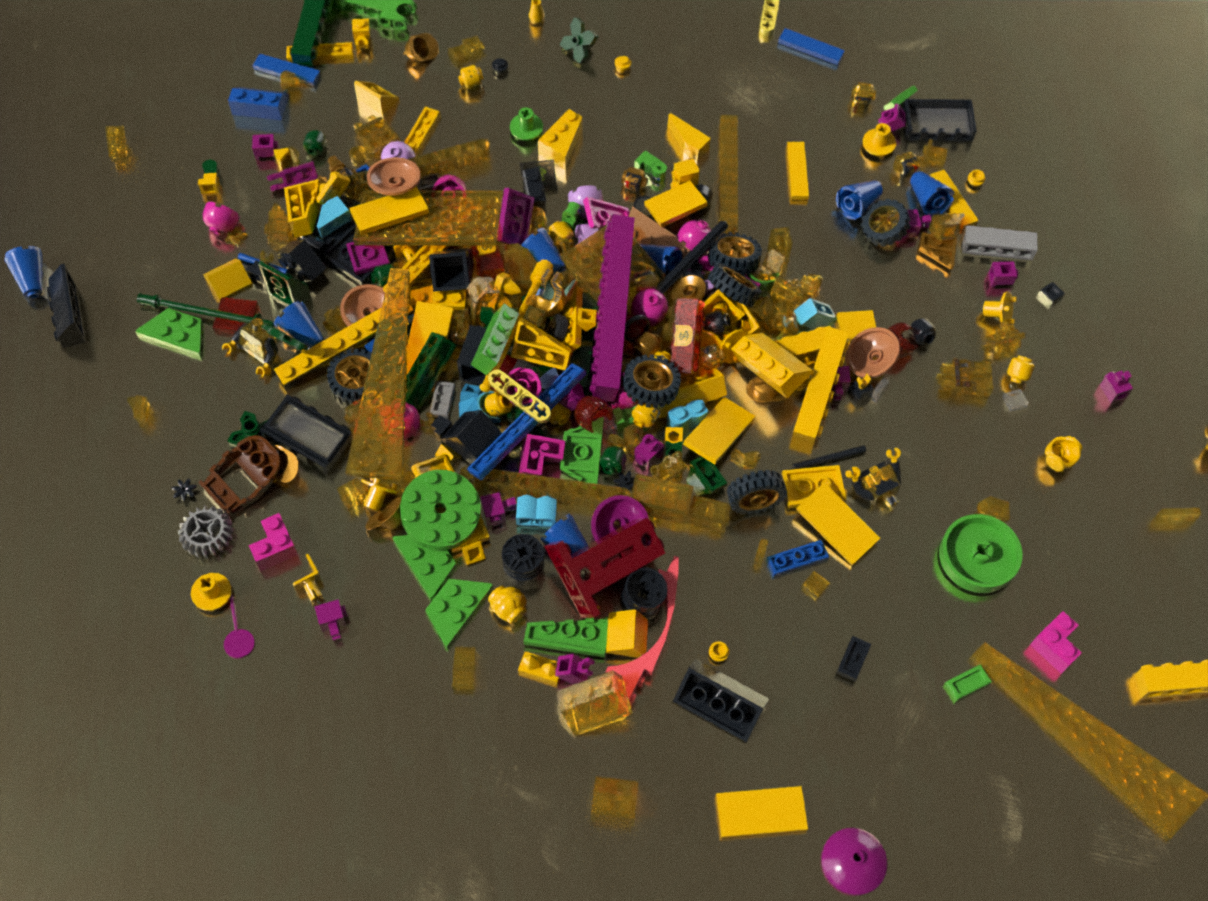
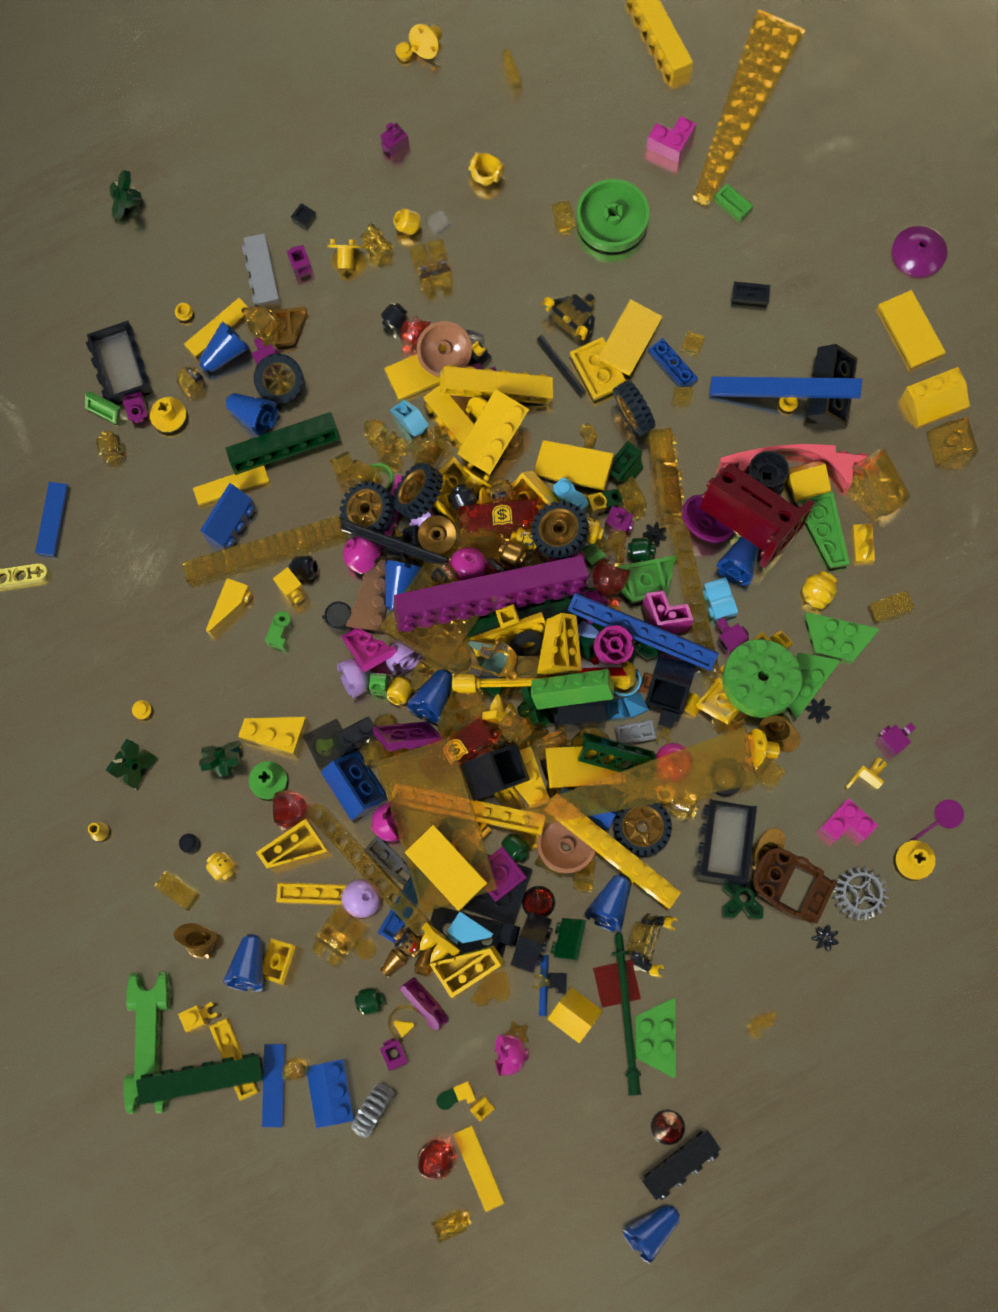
camera: 100 degrees left, 15 degrees up
dark green tile [261,323,308,354] -> none
nougat dish [367,157,420,196] -> none
light yellow beam [488,370,551,423] -> none
black wheel [501,534,545,586] -> none
magenta brick [555,654,595,684] -> none
pearl gold head [621,167,648,192] -> none
yellow tile [644,180,708,228] -> none
clear yellow bracket [922,139,947,166] -> none
none -> dark green plant [110,170,141,219]
none -> dark green plant [199,741,241,777]
none -> blue slope [200,483,255,552]
none -> blue cone [223,934,263,992]
none -> dark green brick [225,412,341,475]
none -> yellow wedge [256,819,328,869]
none -> clear red piece [273,790,307,827]
none -> blue slope [321,750,390,821]
none -> light grey gear [351,1083,394,1138]
none -> clear red piece [418,1139,455,1180]
none -> yellow tile [453,1126,504,1212]
none -> yellow slope [469,1094,495,1122]
none -> clear red hat [522,886,555,917]
none -> clear red hat [651,1109,685,1145]
none -> blue tile [710,377,863,399]
none -> black plant [806,699,832,723]
none -> yellow slope [902,367,970,427]

